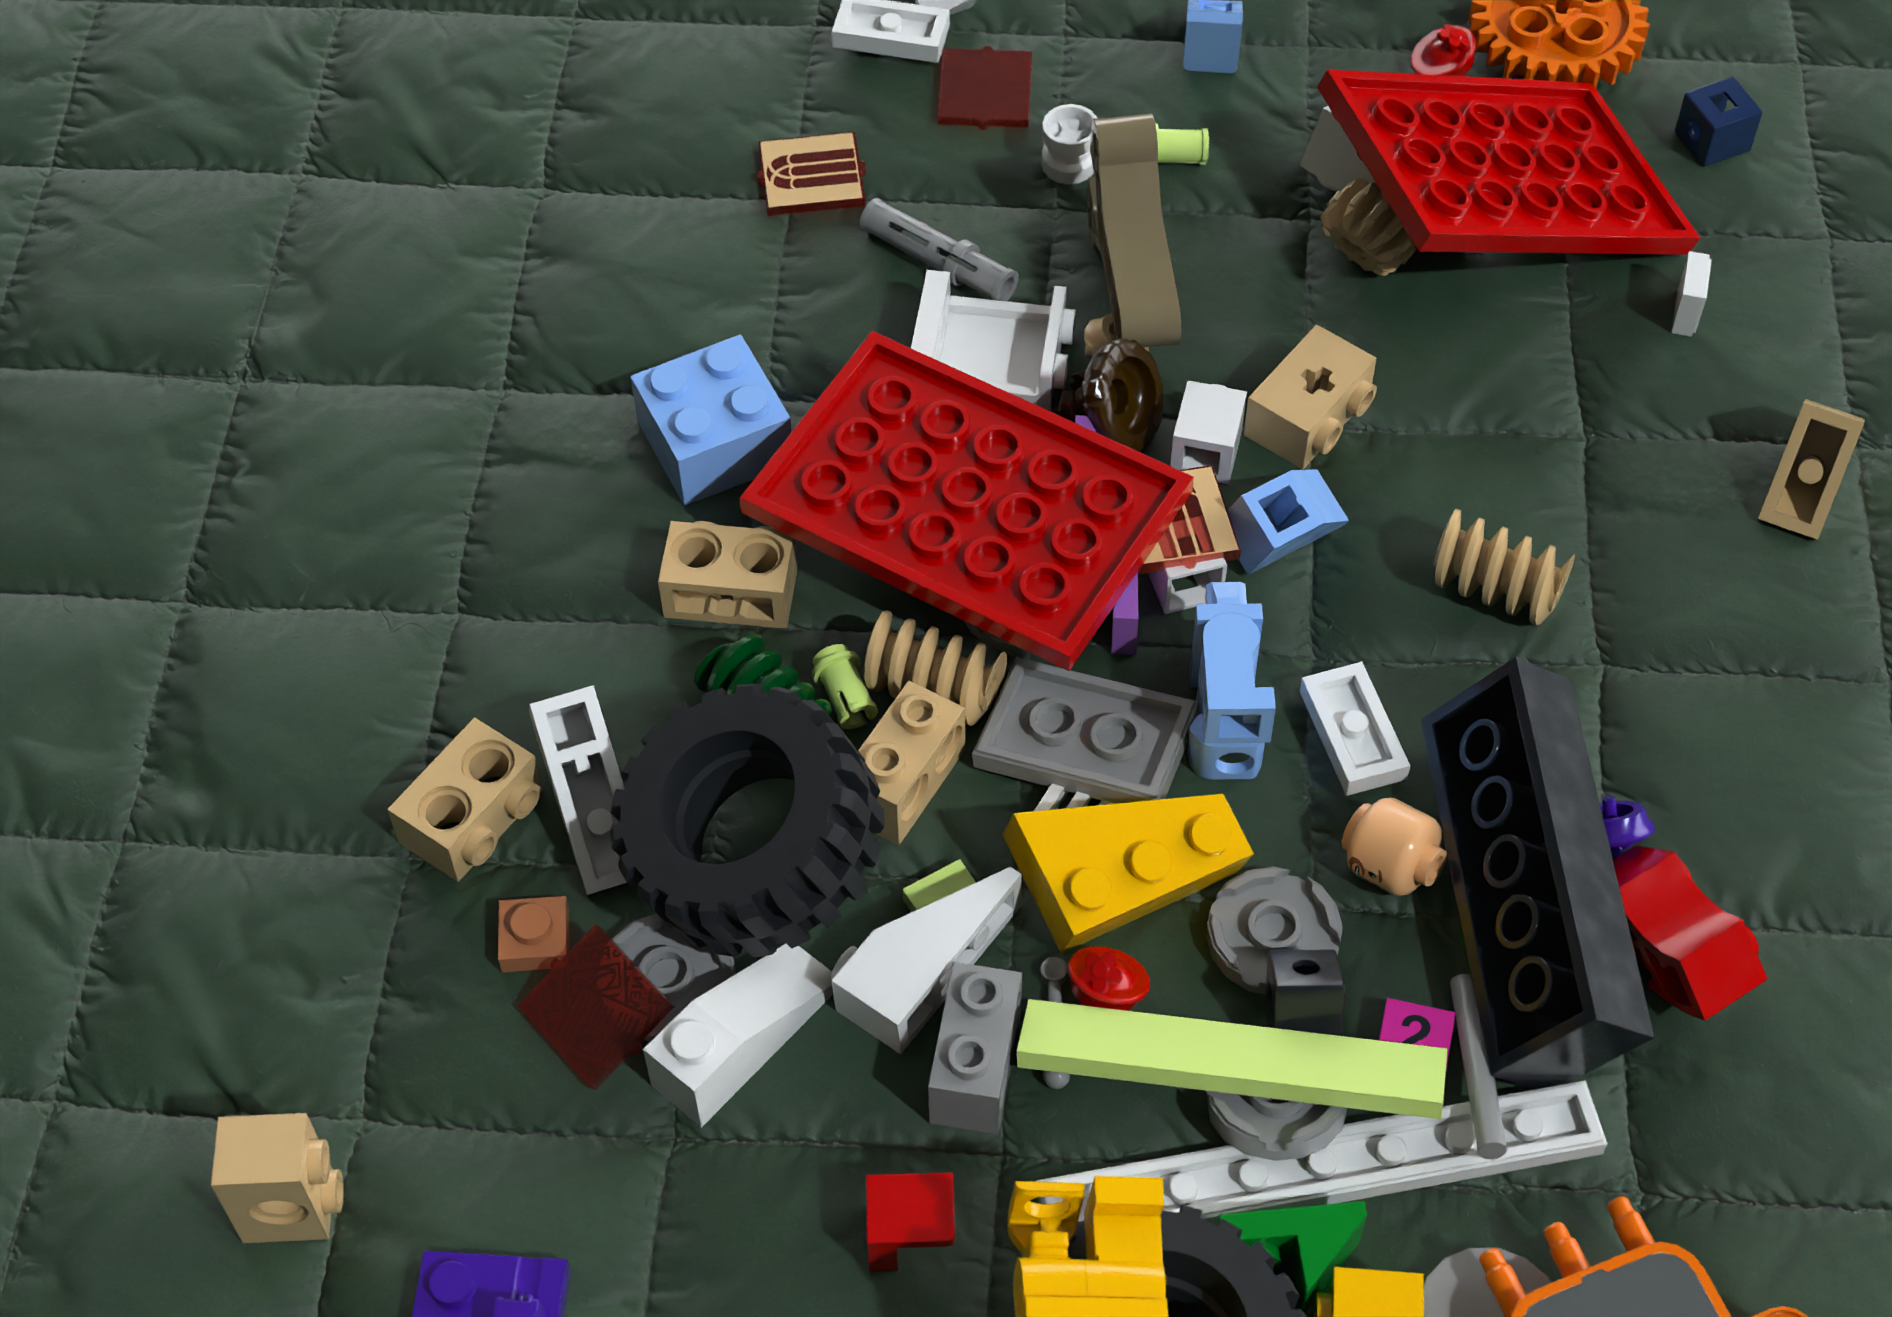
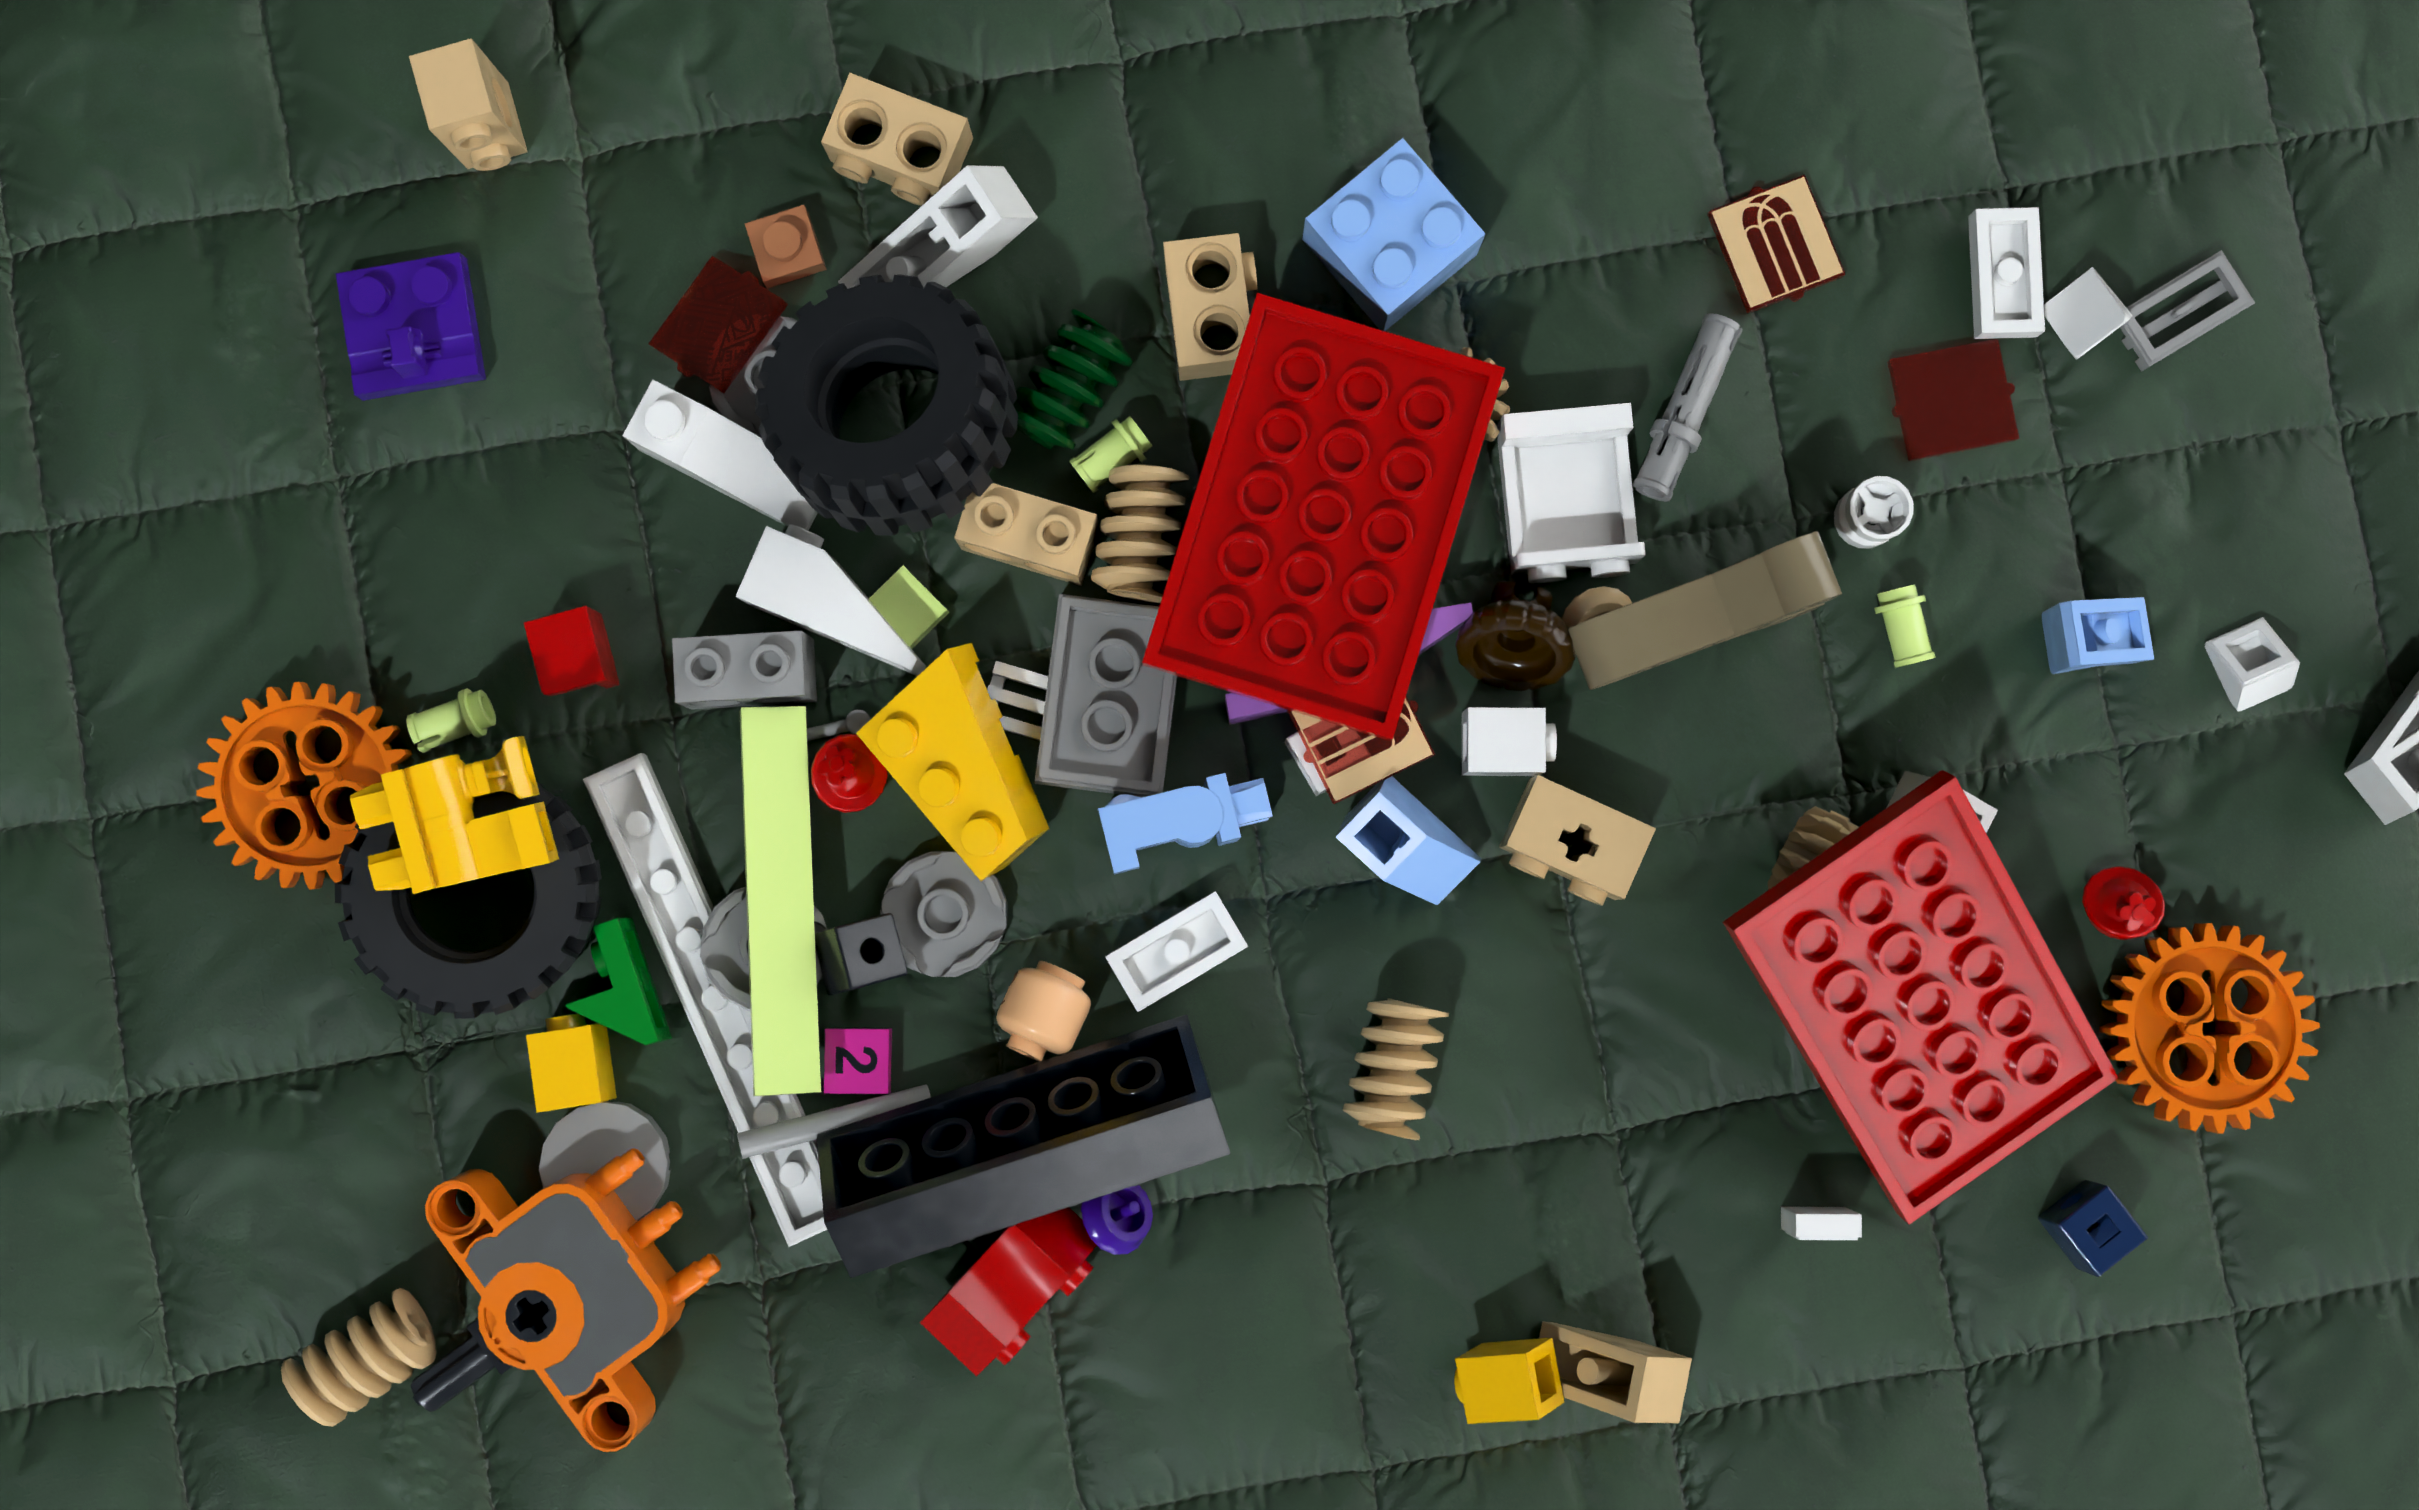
camera: 75 degrees right, 30 degrees up
none -> yellow brick [1454,1338,1565,1424]

